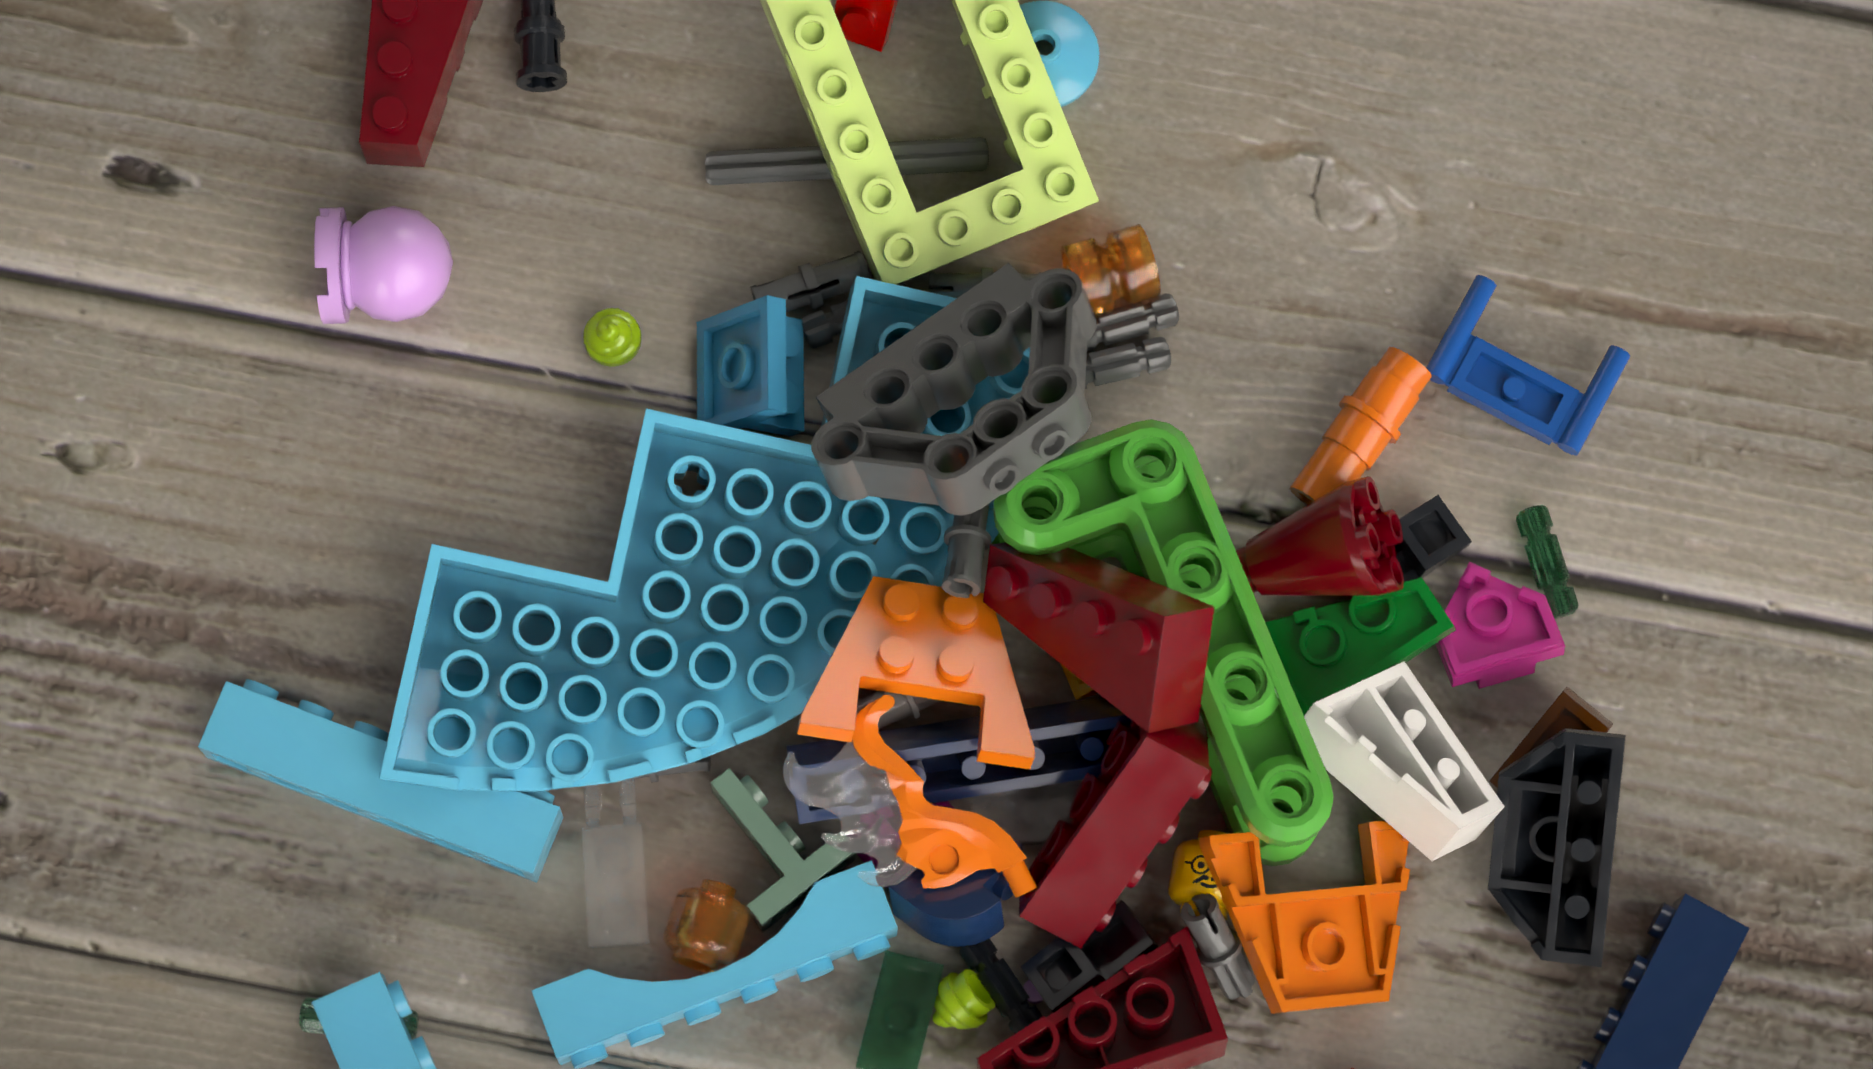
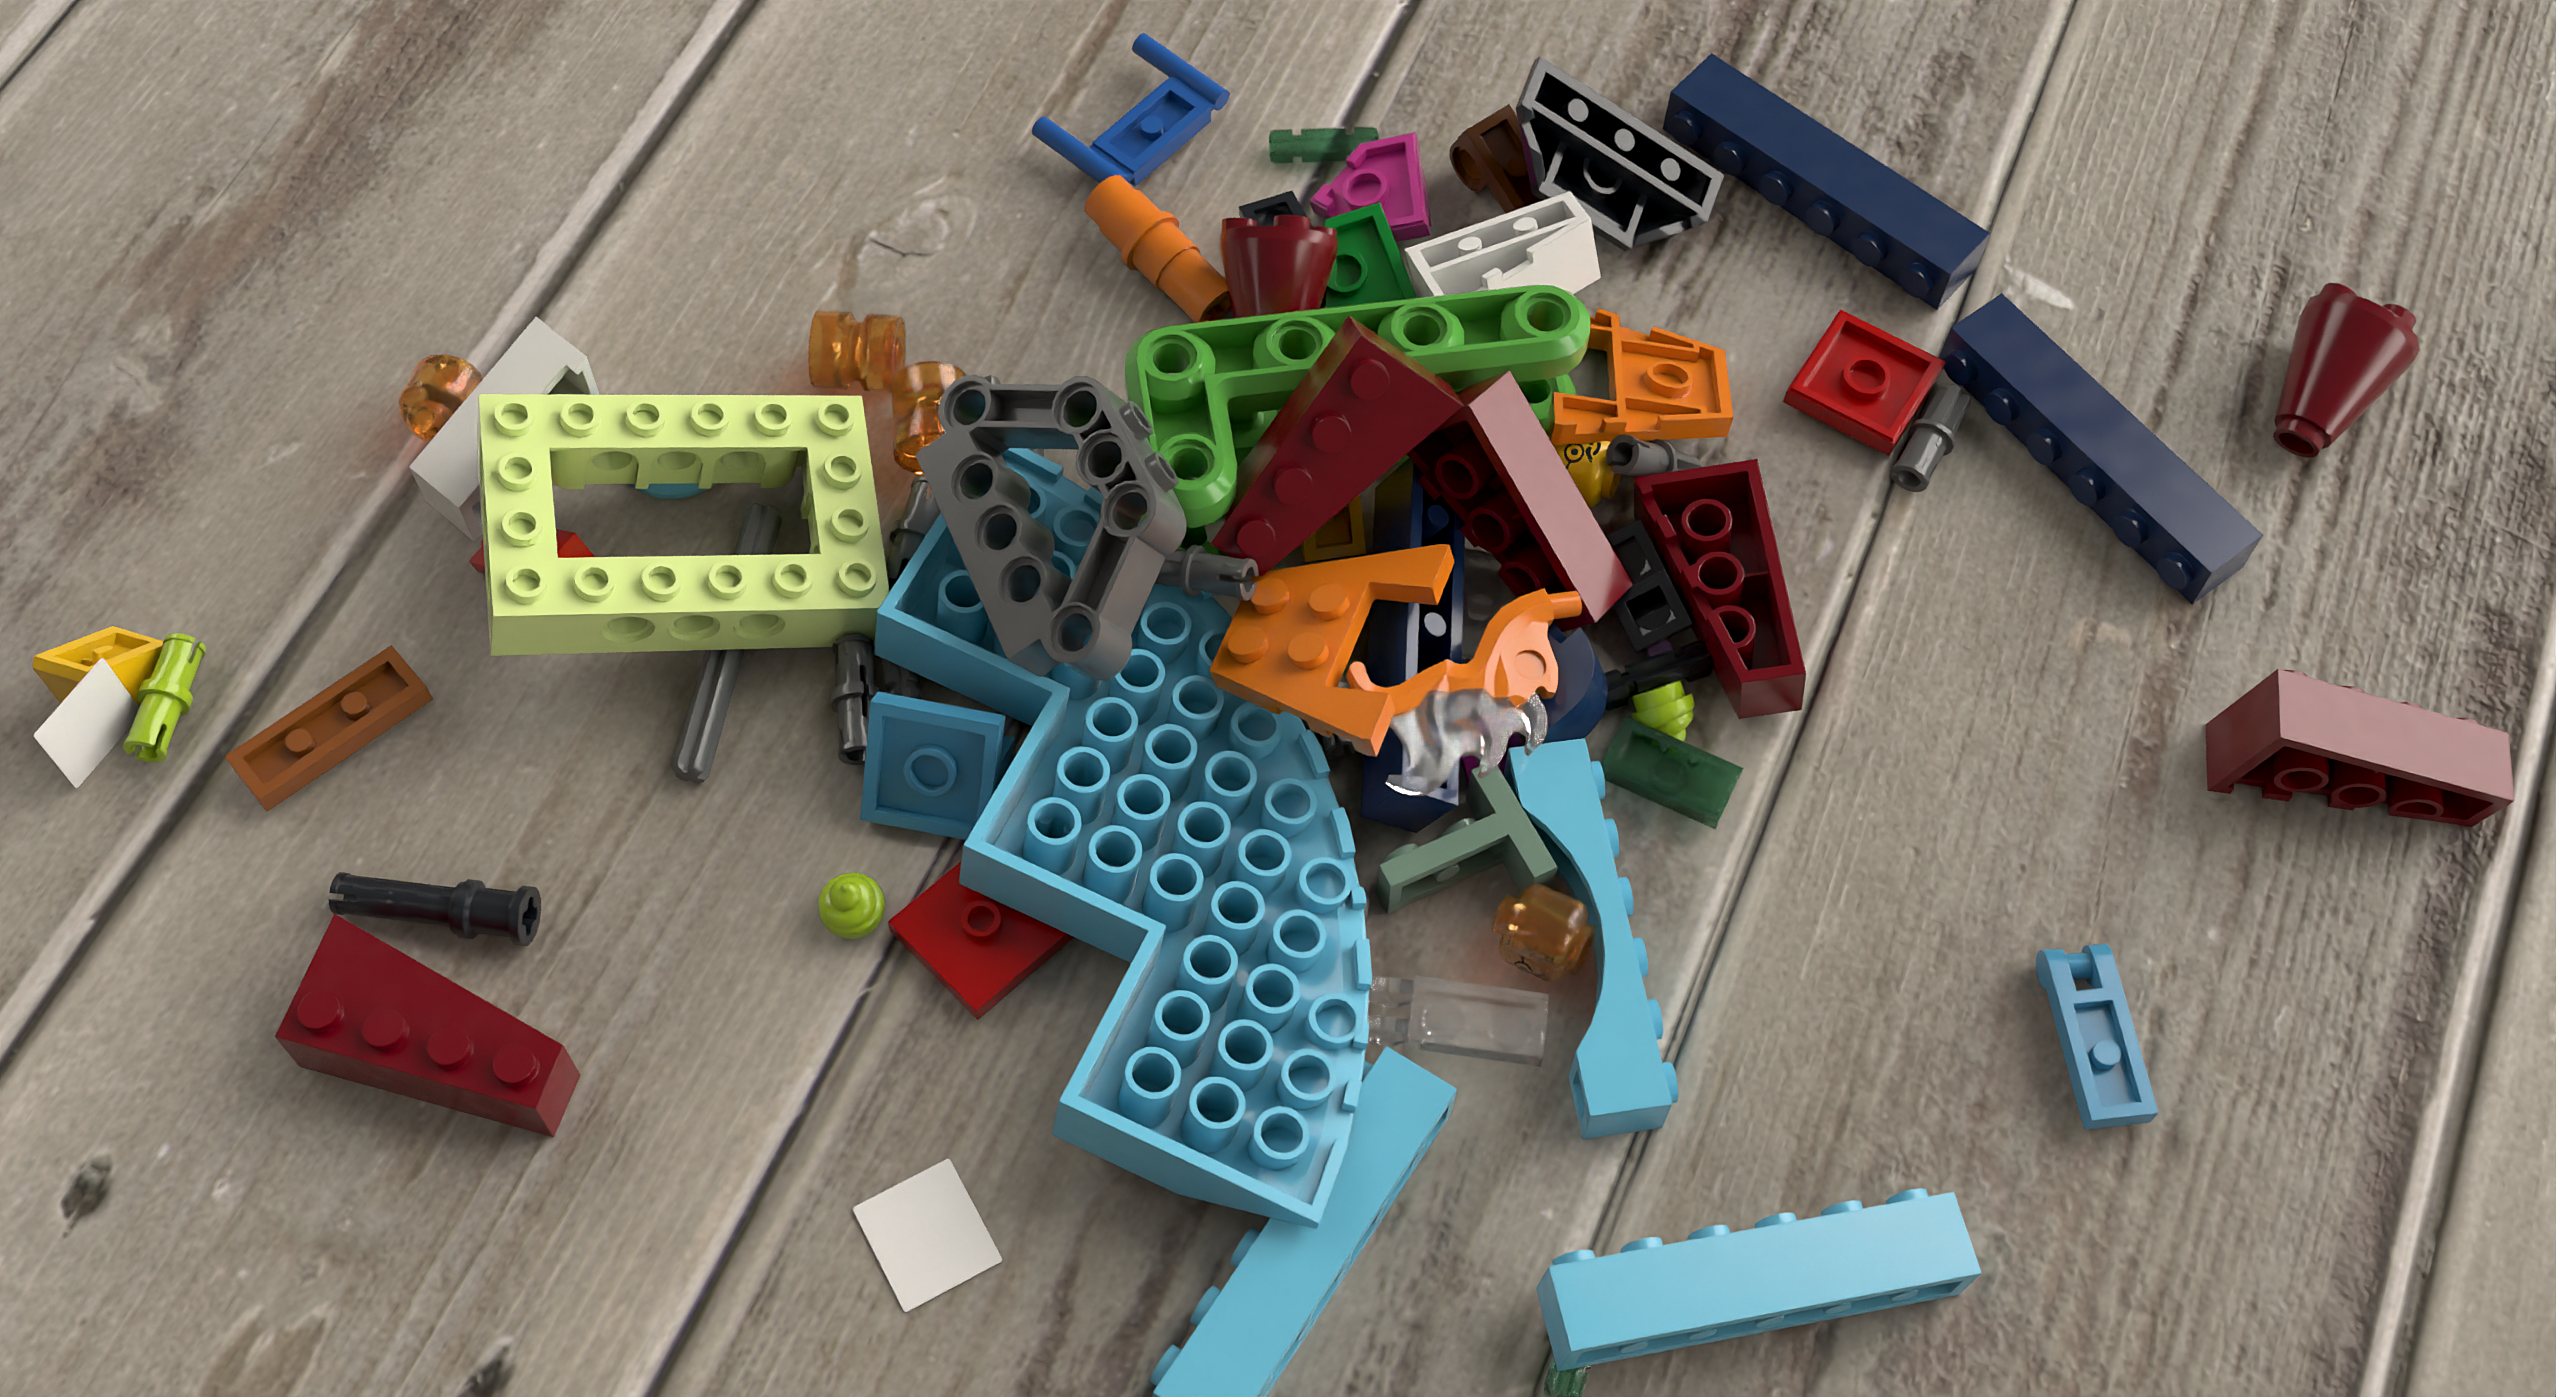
camera: 75 degrees left, 15 degrees down
lavender tile [314,206,453,324] -> none
none -> clear orange wheel [808,309,906,393]
none -> white sticker [853,1159,1002,1312]
none -> red plate [888,860,1074,1020]

